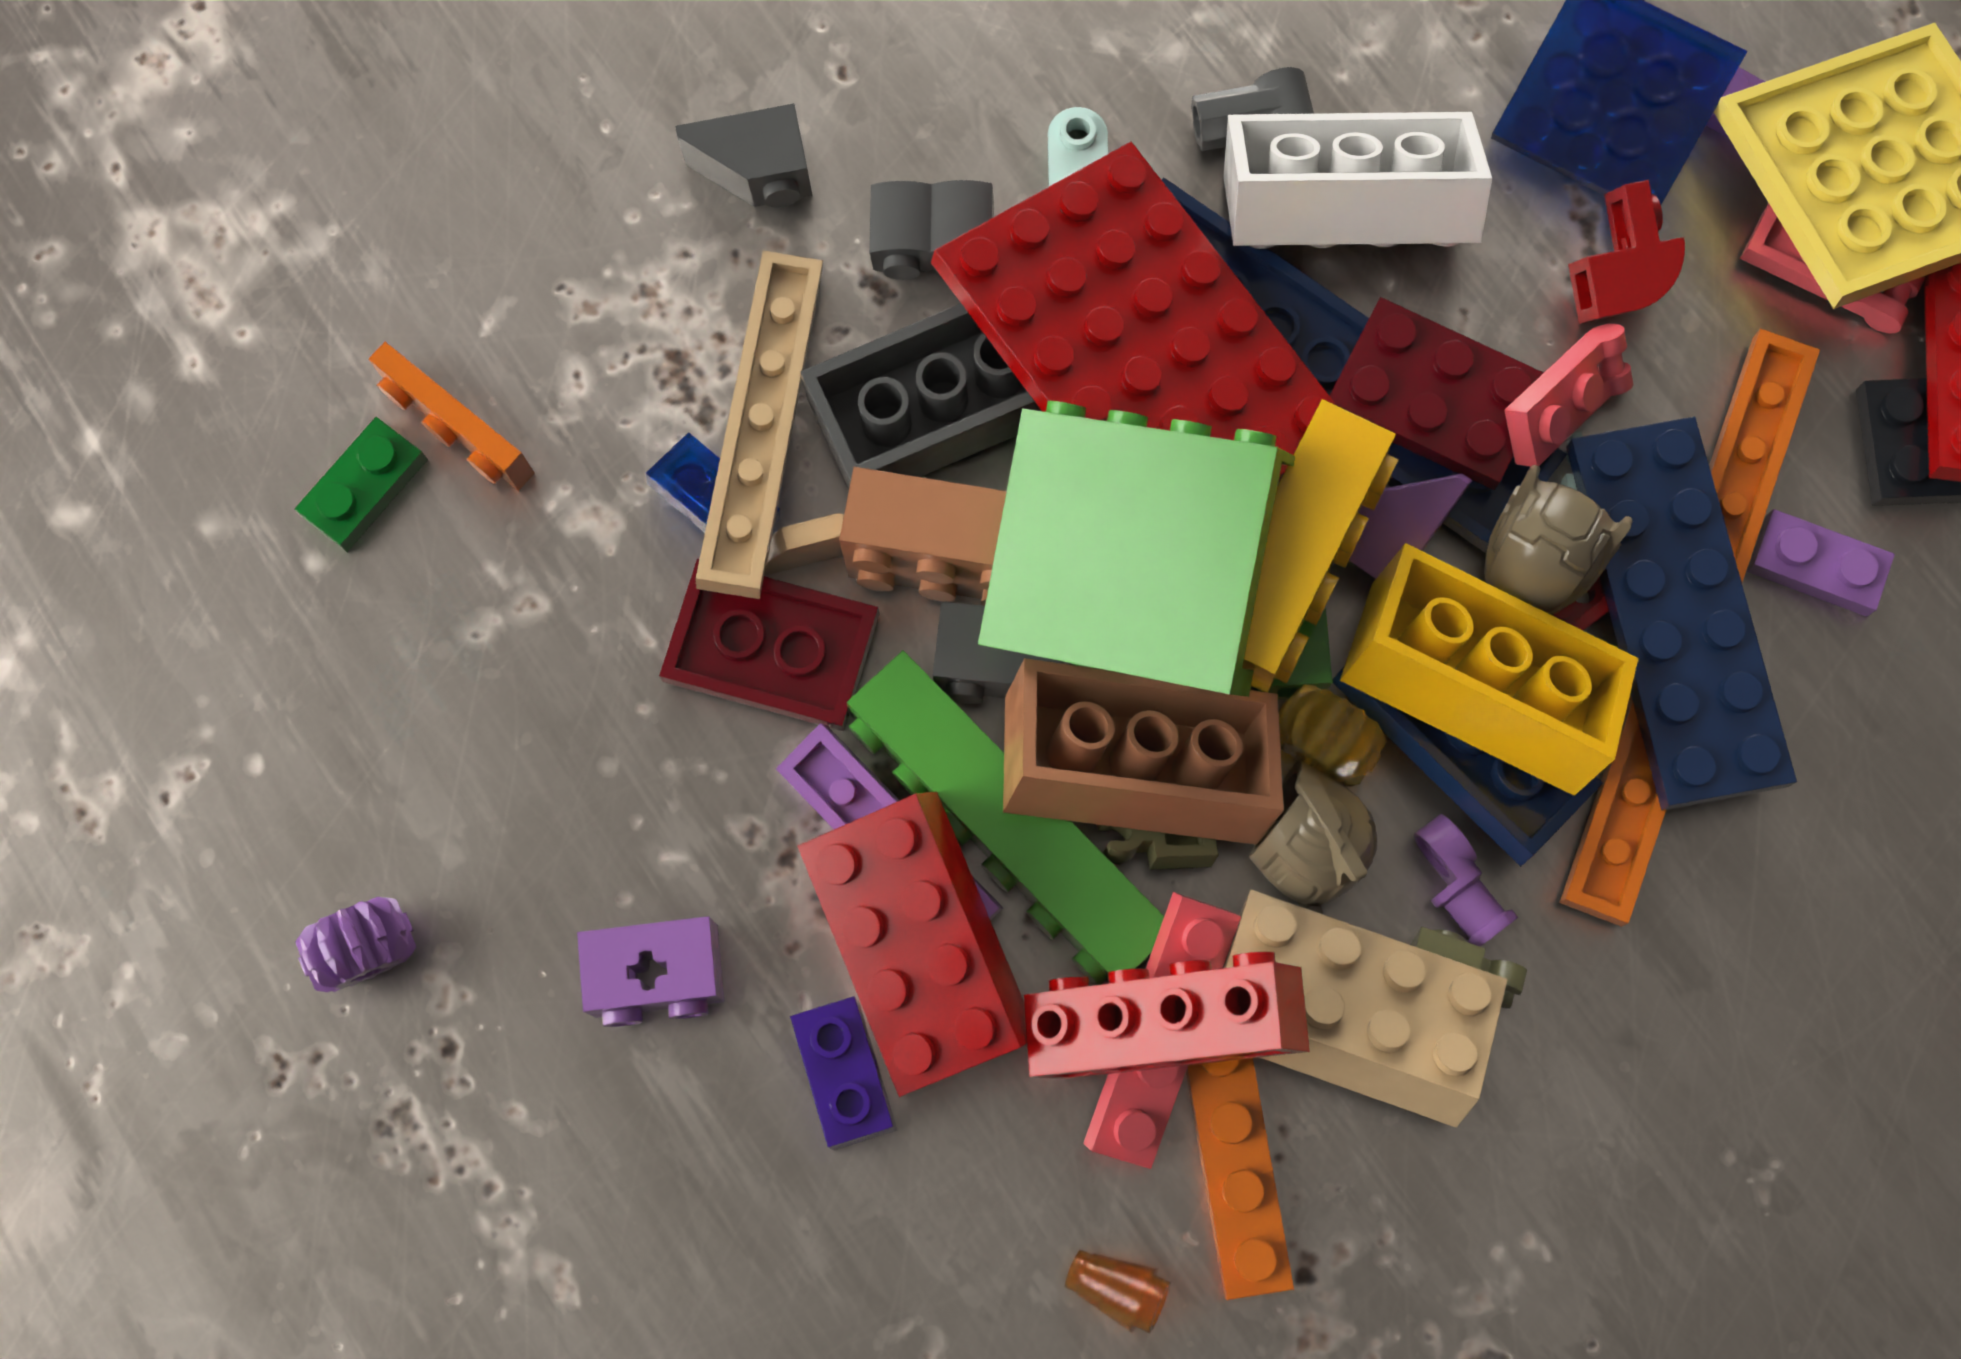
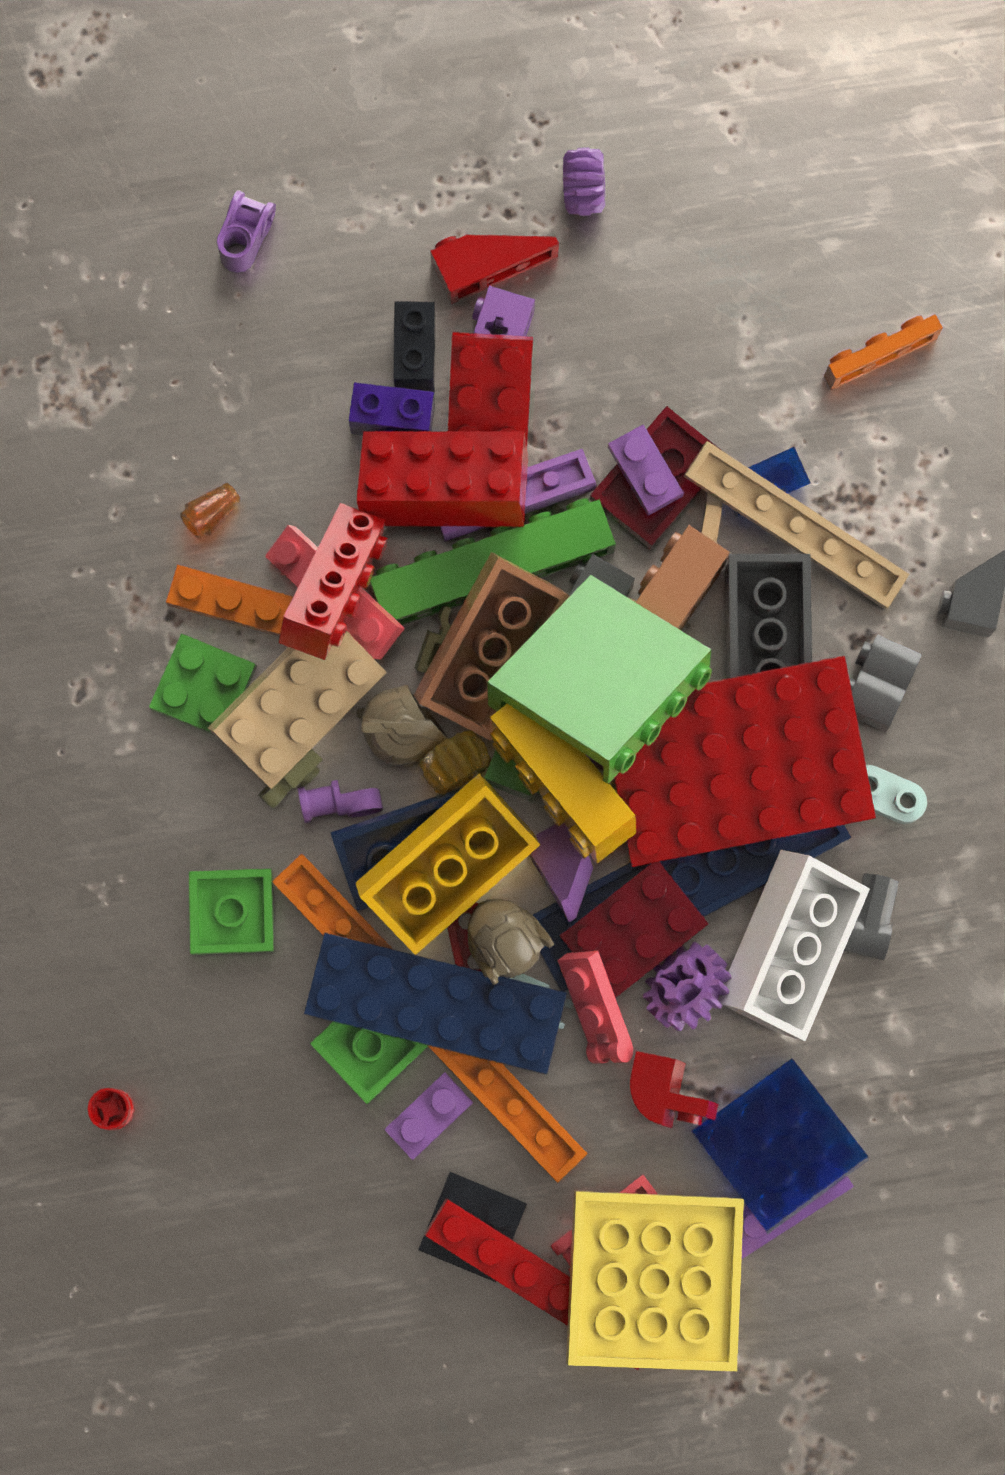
camera: 110 degrees right, 5 degrees up
green plate [294,417,428,553] -> none
none -> bright green plate [149,633,257,736]
none -> bright green plate [189,869,274,955]
none -> bright green plate [310,1022,428,1105]
none -> black brick [393,301,436,393]
none -> red slope [430,234,559,305]
none -> red plate [448,332,533,446]
none -> medium lavender plate [608,425,684,516]
none -> medium lavender gear [643,942,731,1031]

